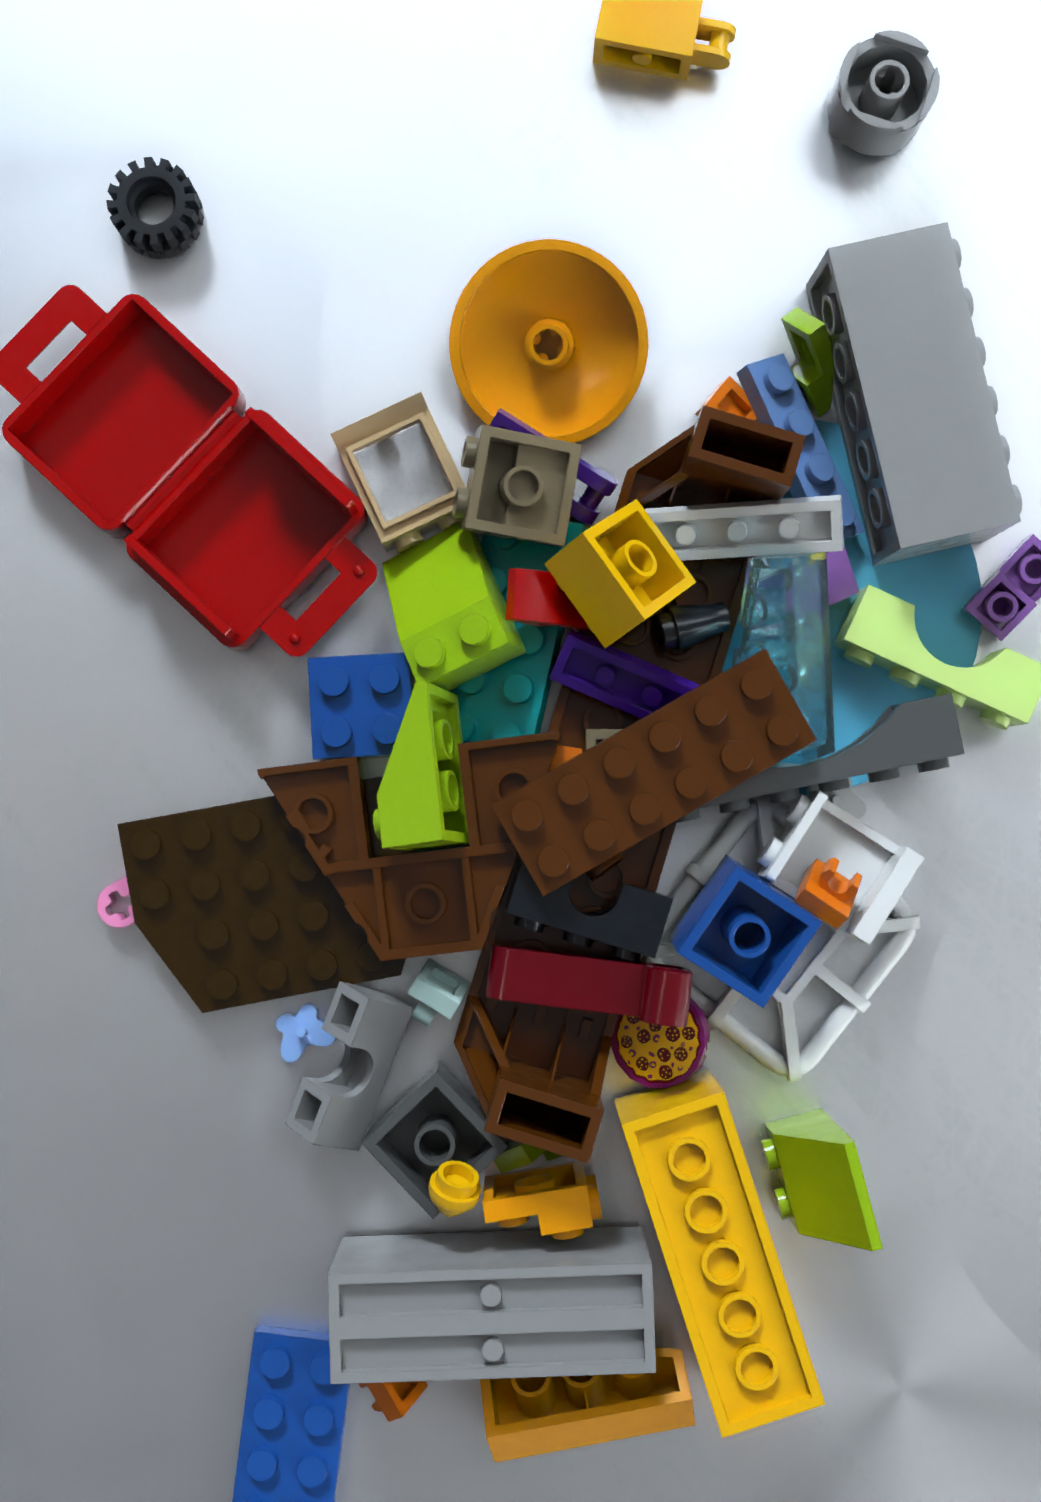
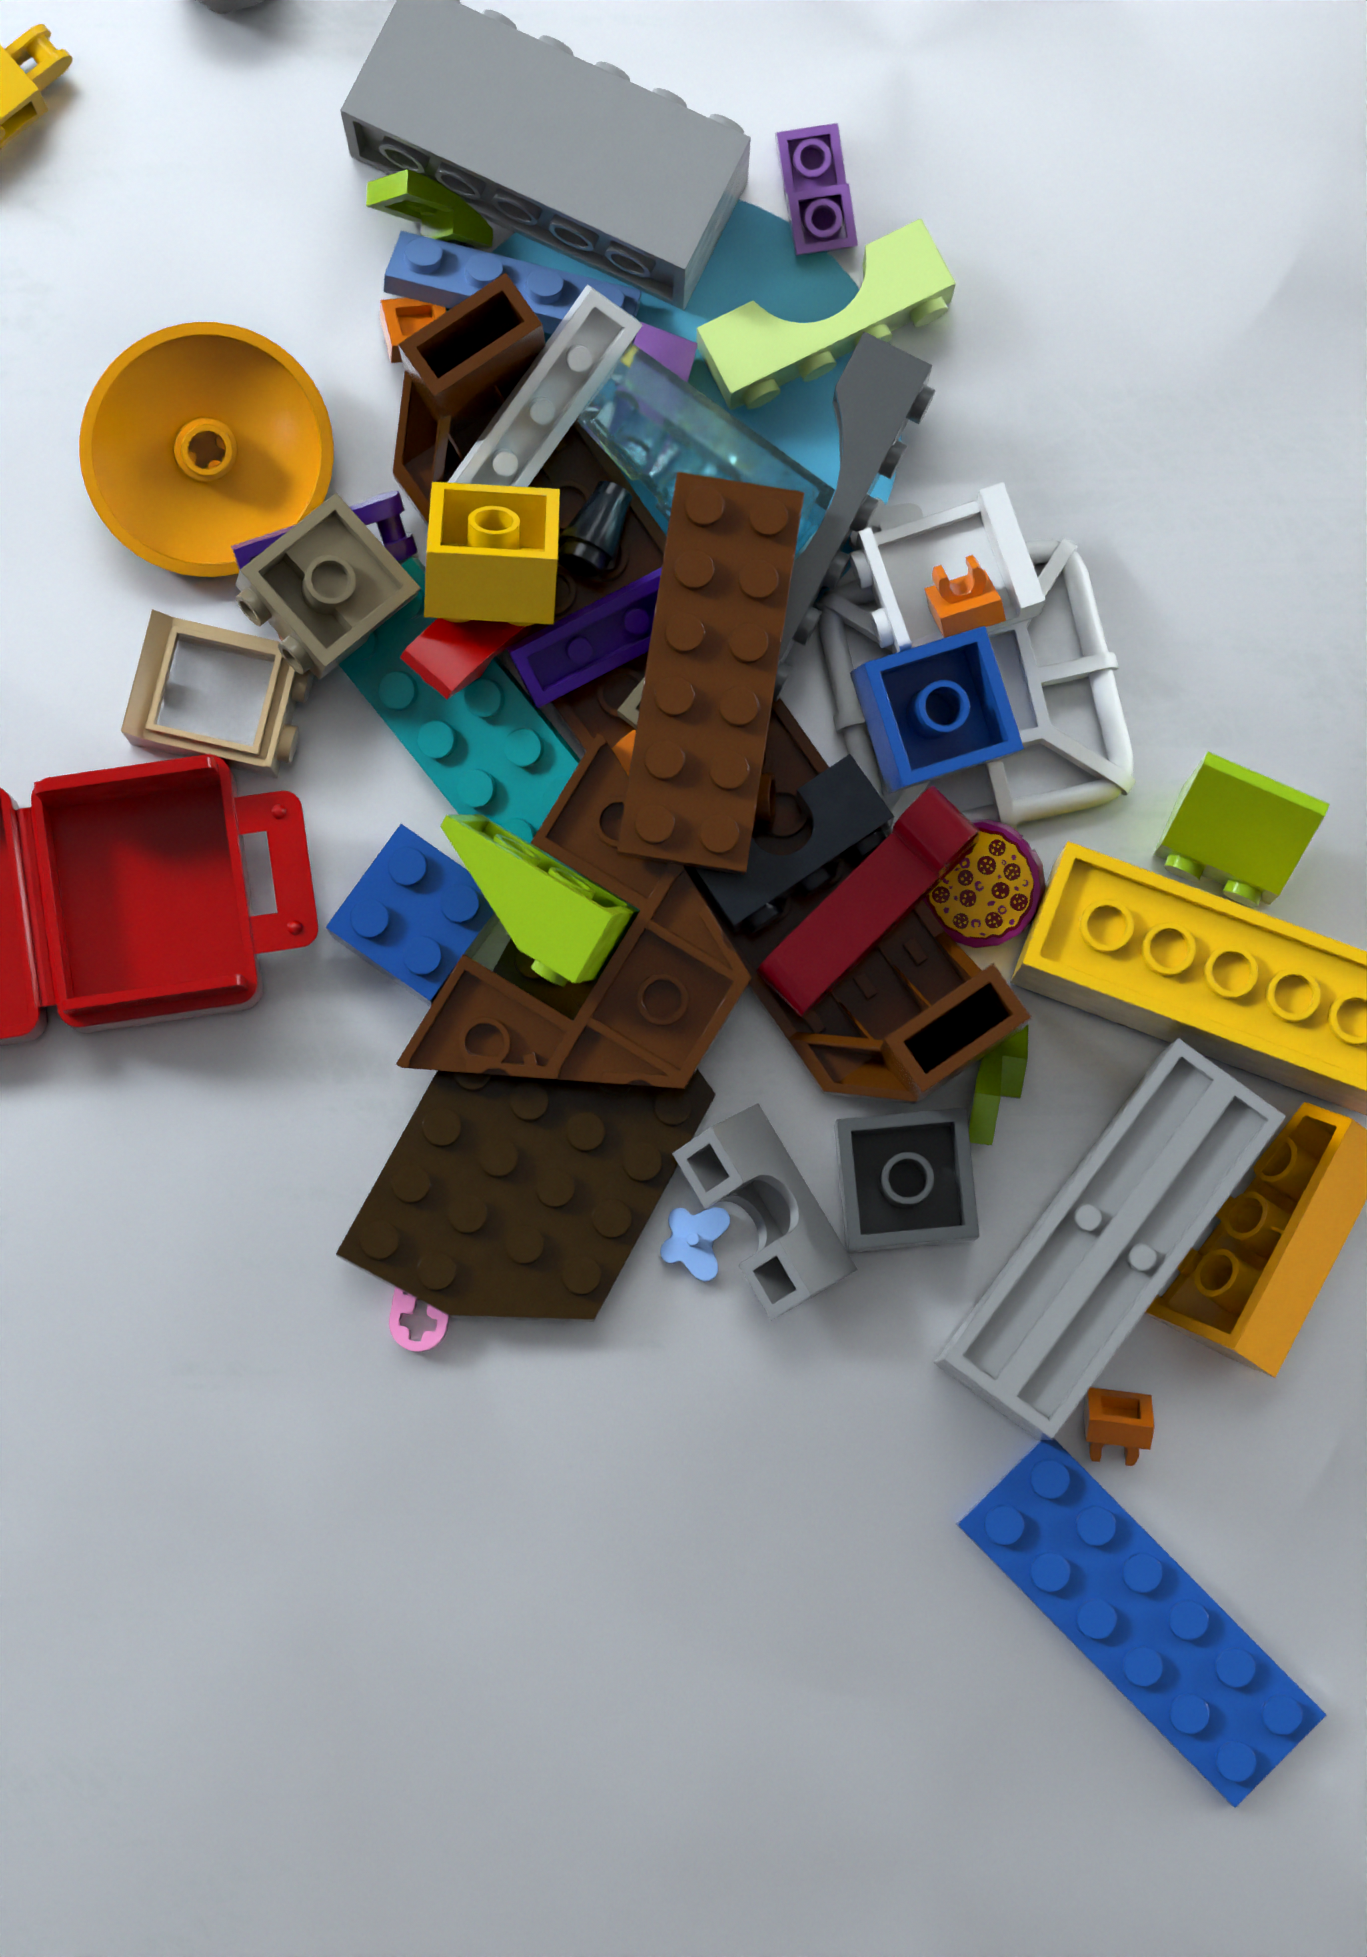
camera: 50 degrees left, 5 degrees down
lime slope [382,522,527,691] -> none
light aqua tile [407,958,471,1027] -> none
yellow plate [428,1160,481,1217] -> none
light orange plate [482,1160,603,1240] -> none

